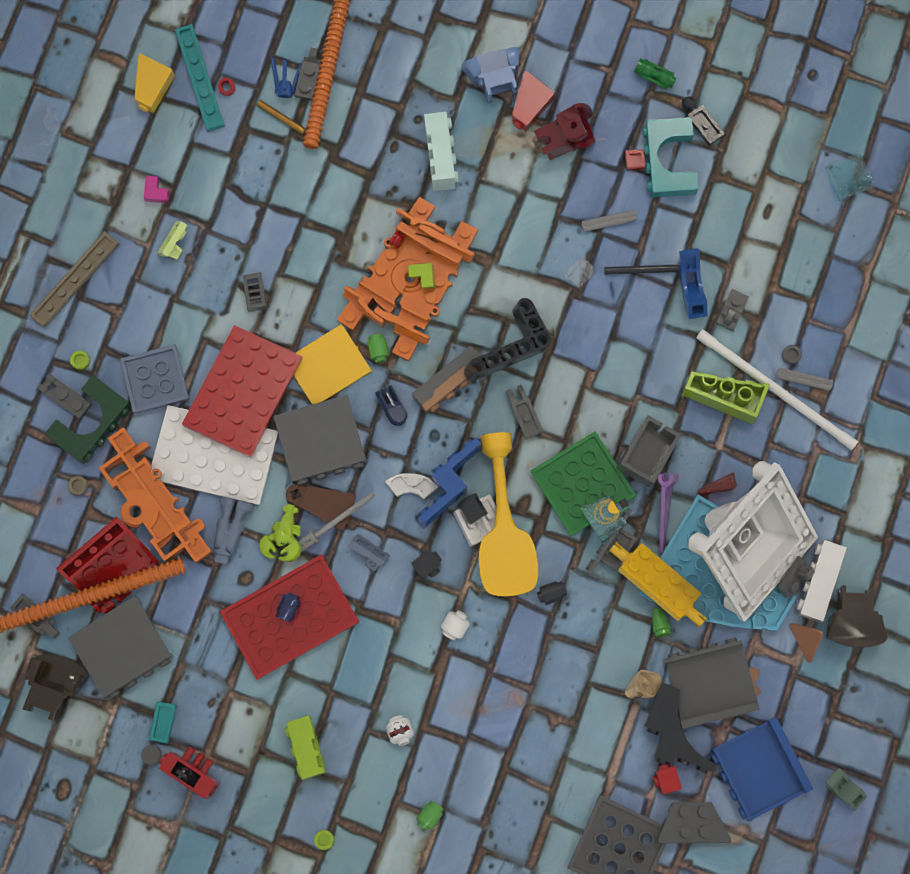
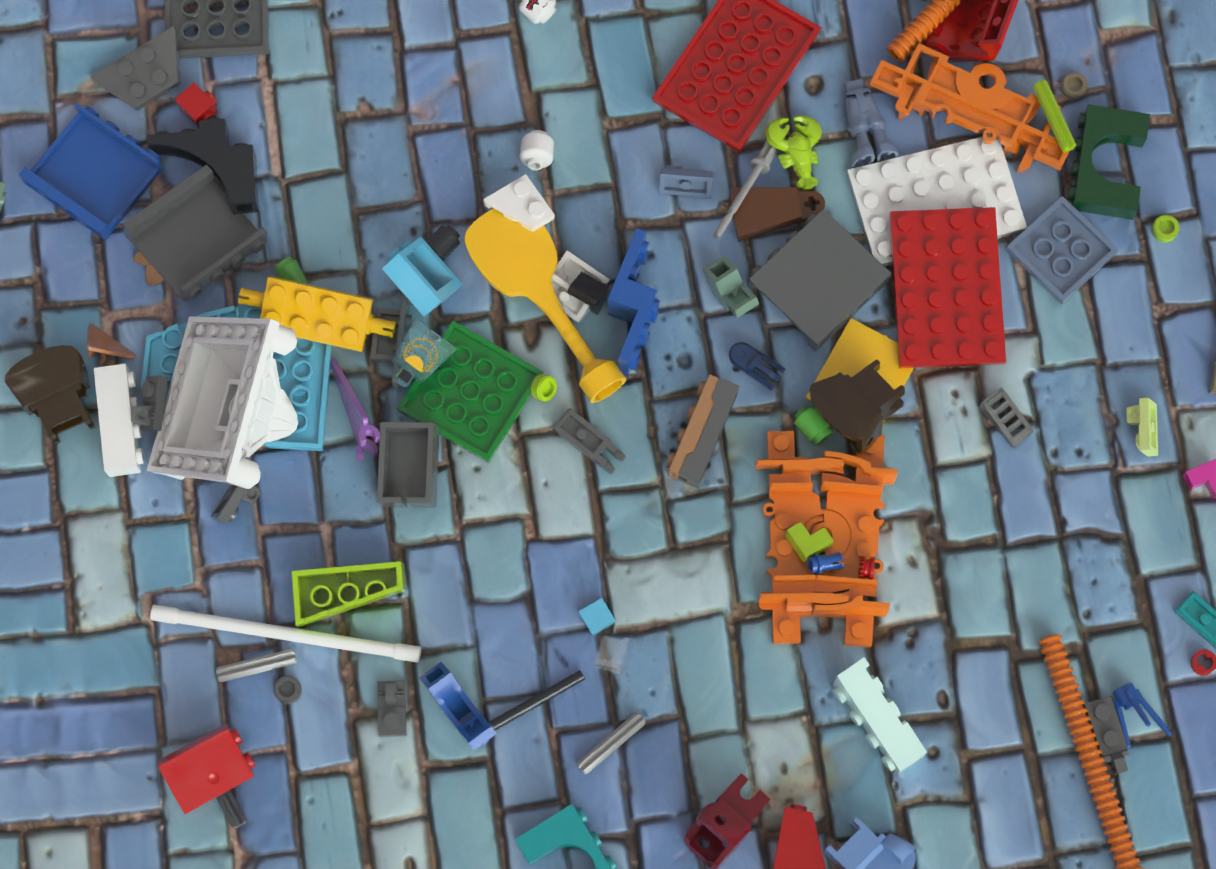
camera: 150 degrees right, 5 degrees down
dark grey plate [37,373,92,420] -> none
pearl gold bar [257,100,307,135] -> none
clear blue brick [276,592,301,623] -> none
white tile [385,473,439,500] -> none
black brick [411,549,442,580] -> none
black beam [464,298,551,381] -> none
tile [625,149,646,171] -> none
tan hat [625,670,662,699] -> none
clear red slope [696,472,737,495] -> none
none -> red piece [157,723,256,829]
none -> medium azure window [382,237,463,317]
none -> white wing [483,174,555,232]
none -> lime tile [531,374,557,402]
none -> medium azure tile [578,598,616,636]
none -> sand green brick [702,255,759,318]
none -> blue pin [807,552,844,575]
none -> dark brown piece [809,359,905,453]
none -> lime axle [1033,79,1076,152]

